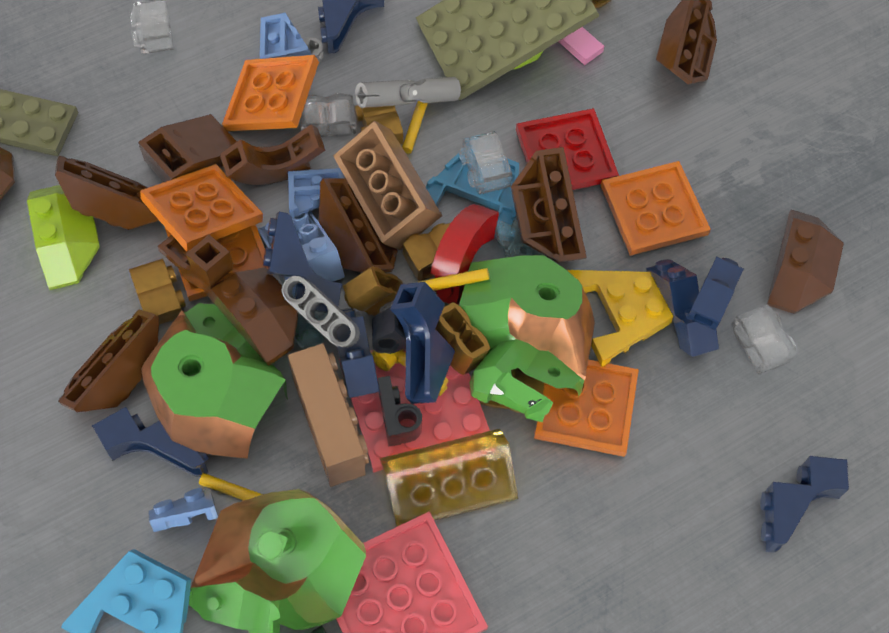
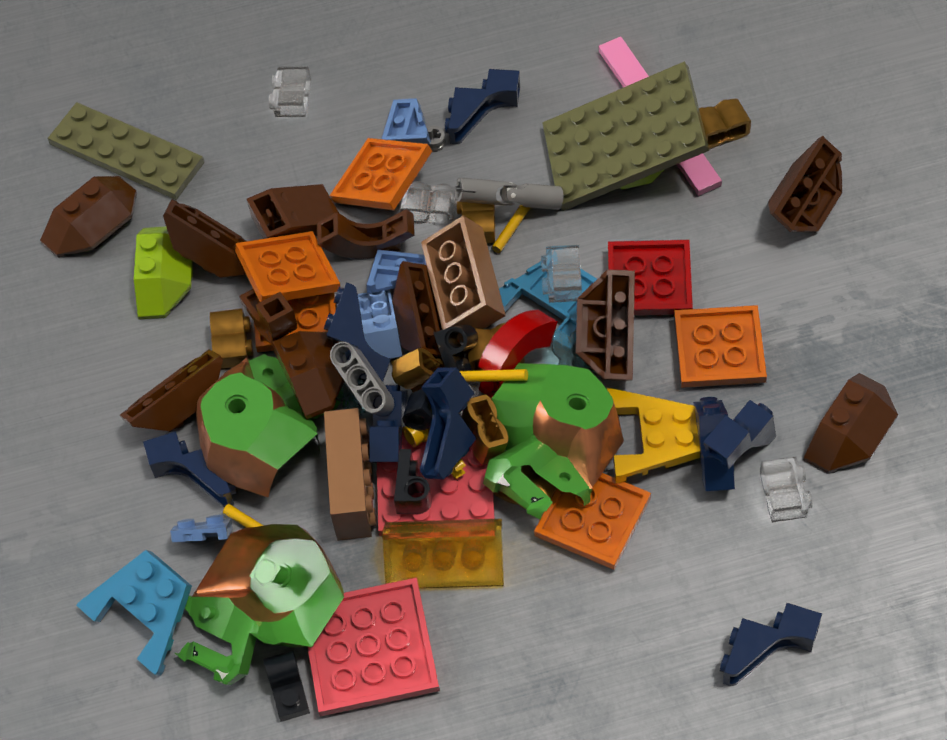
camera: 25 degrees right, 5 degrees down
none -> black plate [433,324,478,371]

